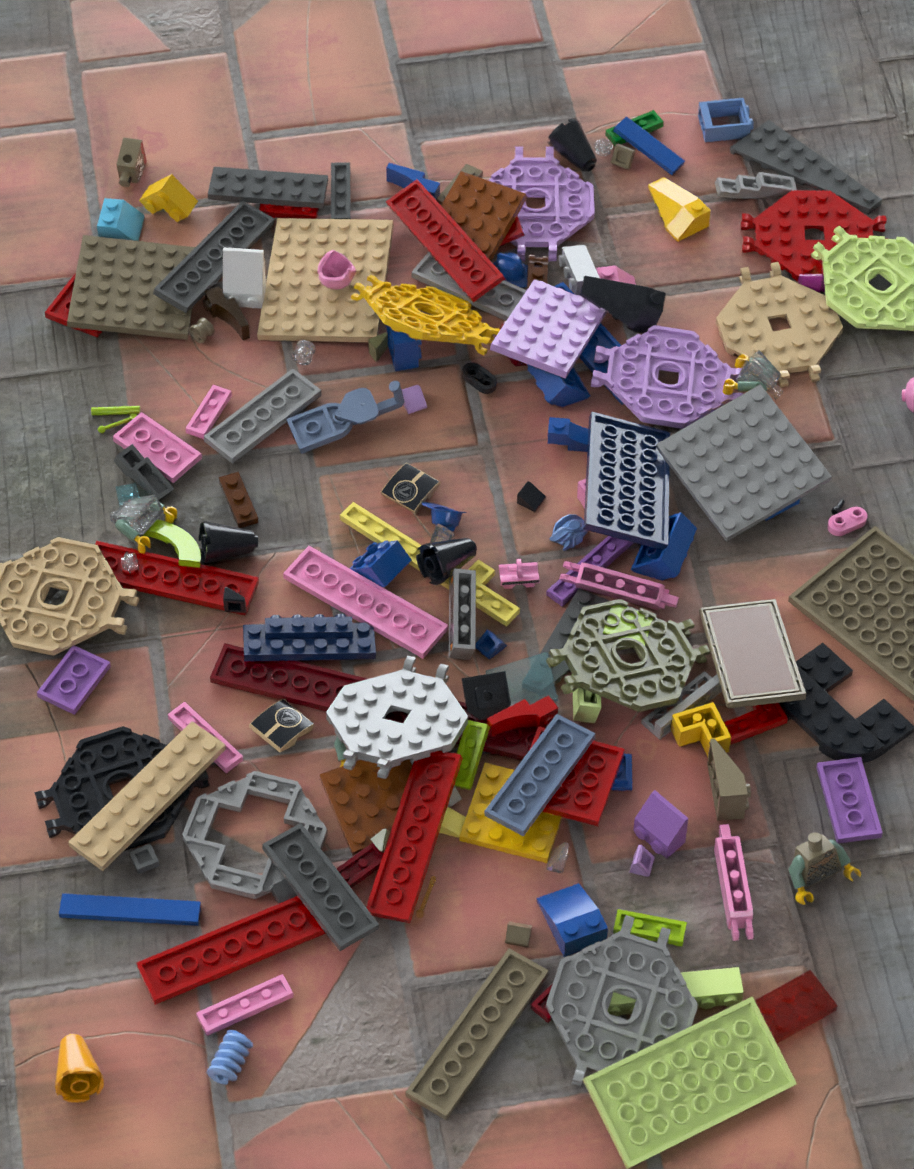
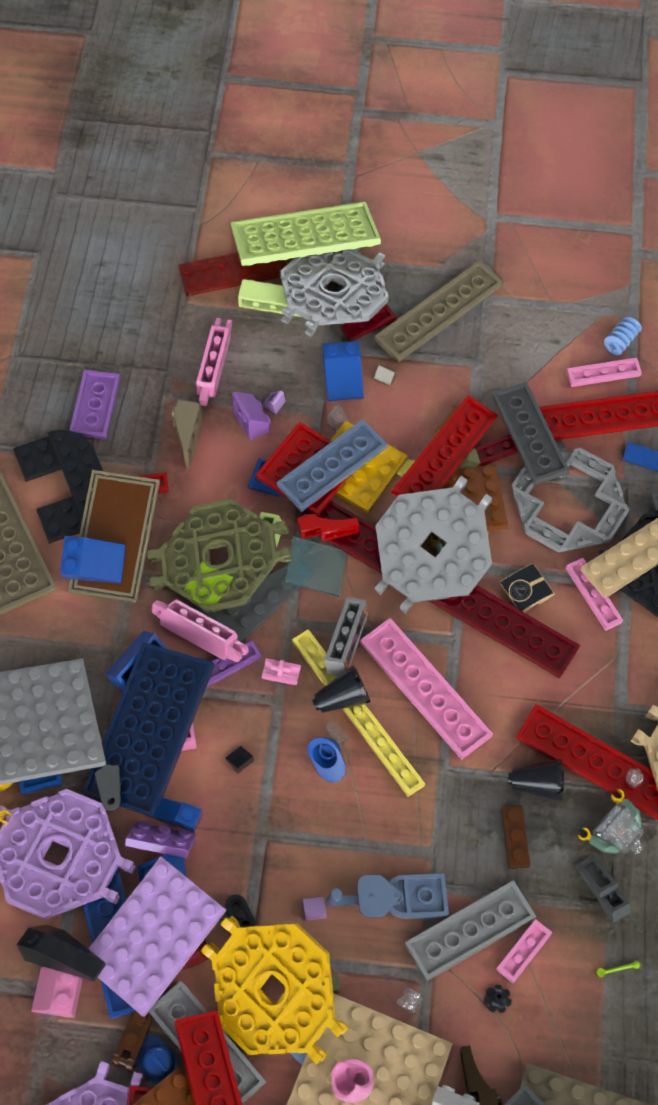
camera: 165 degrees left, 10 degrees up
lime piece [91,406,140,416] -> none
bright pink plate [113,412,202,483] -> none
clear light blue plate [116,483,140,508] -> none
tile [143,518,201,568] -> none
dark tan wheel [189,318,215,343] -> none
black slope [223,587,246,613] -> none
dark blue plate [243,614,376,661] -> none
blue slope [350,540,412,587] -> none
black slope [381,462,441,514] -> none
lime plate [454,720,490,790] -> none
black piece [461,671,511,721] -> none
light yellow plate [468,560,495,585] -> none
blue slope [475,629,507,660] -> none
medium blue hat [549,514,588,551] -> none
brick [559,245,600,296] -> none
lime plate [613,909,687,947] -> none
light grey fence [641,671,722,740] -> none
yellow brick [671,702,731,757] -> none
torso [789,832,861,905] -> none
none -> blue slope [60,536,126,583]
none -> dark grey piece [95,764,121,811]
none -> medium lavender plate [125,821,196,858]
none -> black plant [484,985,512,1013]

